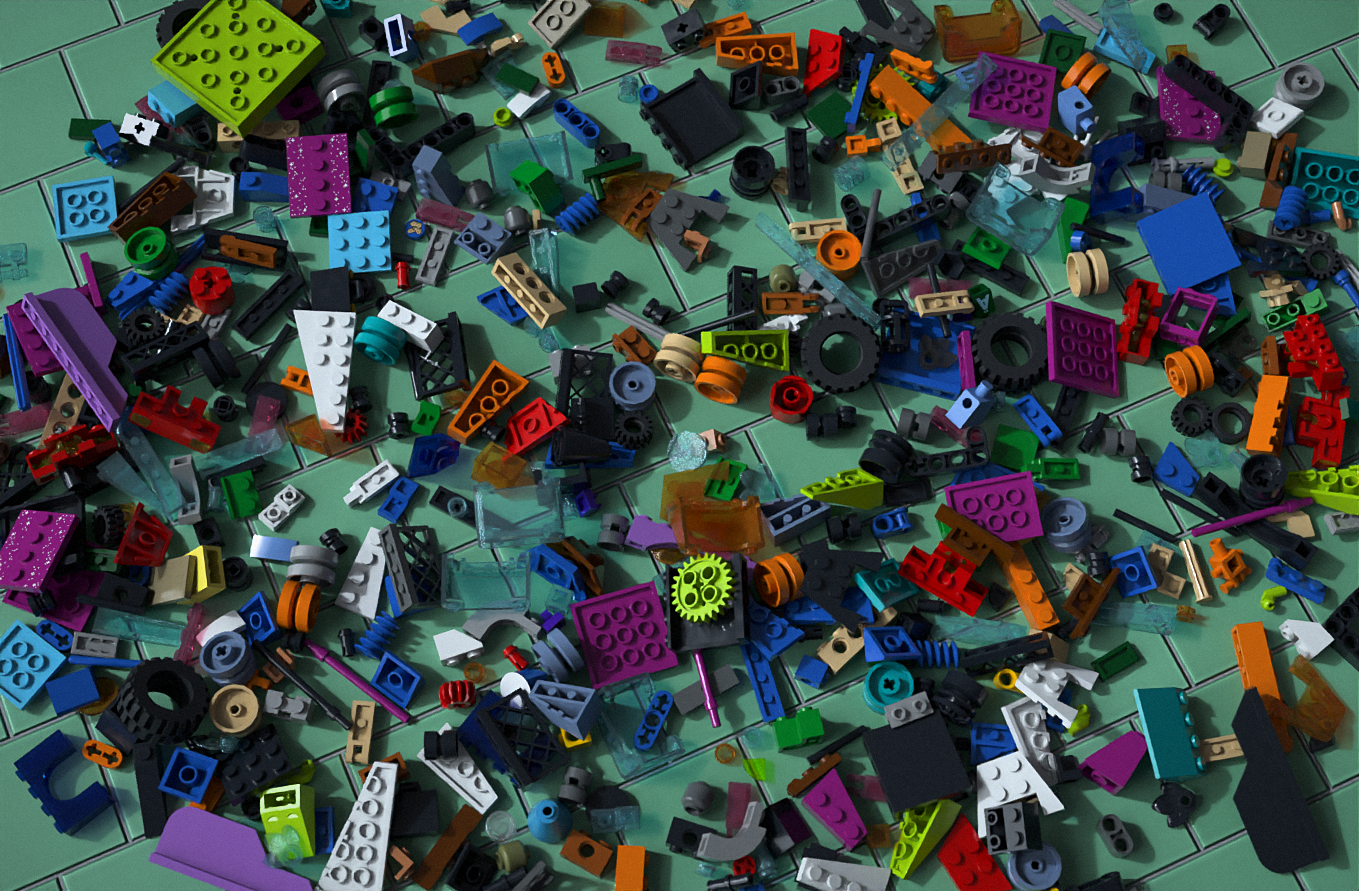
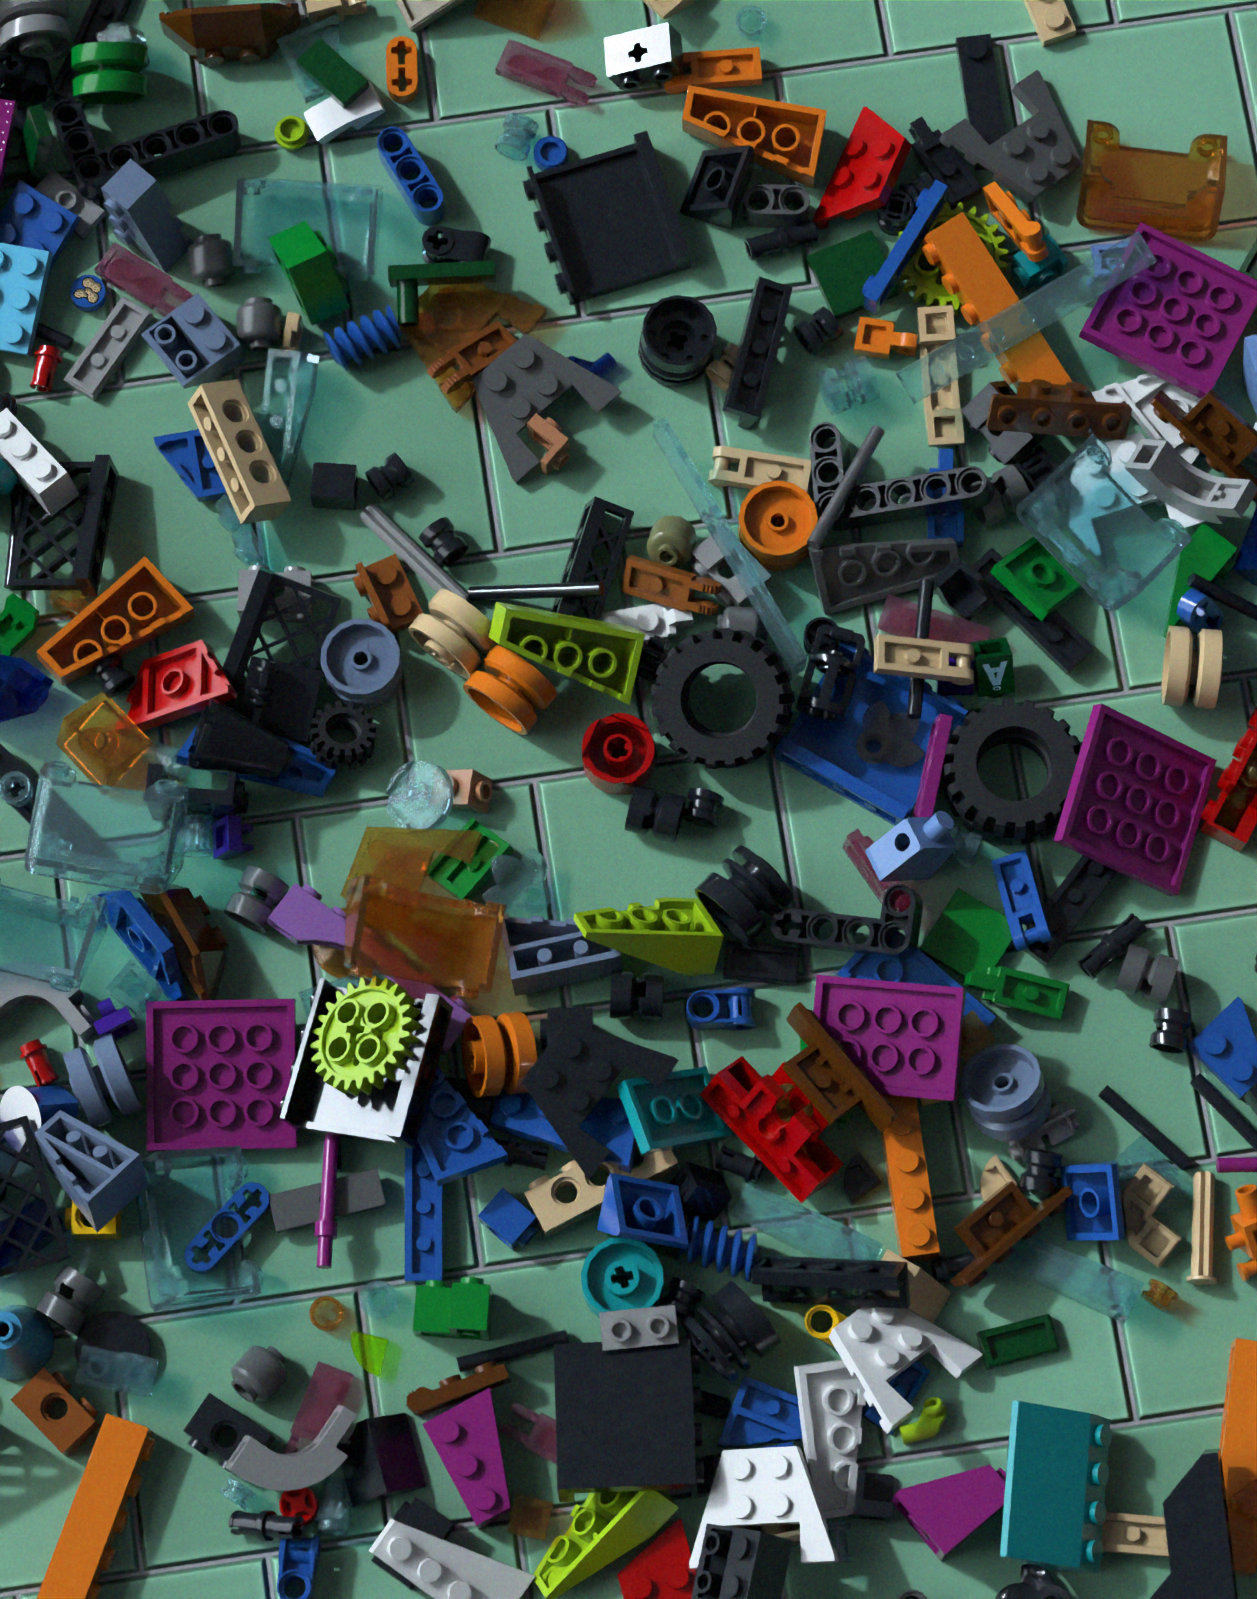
camera: 20 degrees right, 5 degrees up
dark grey wheel [896,408,931,441] -> none

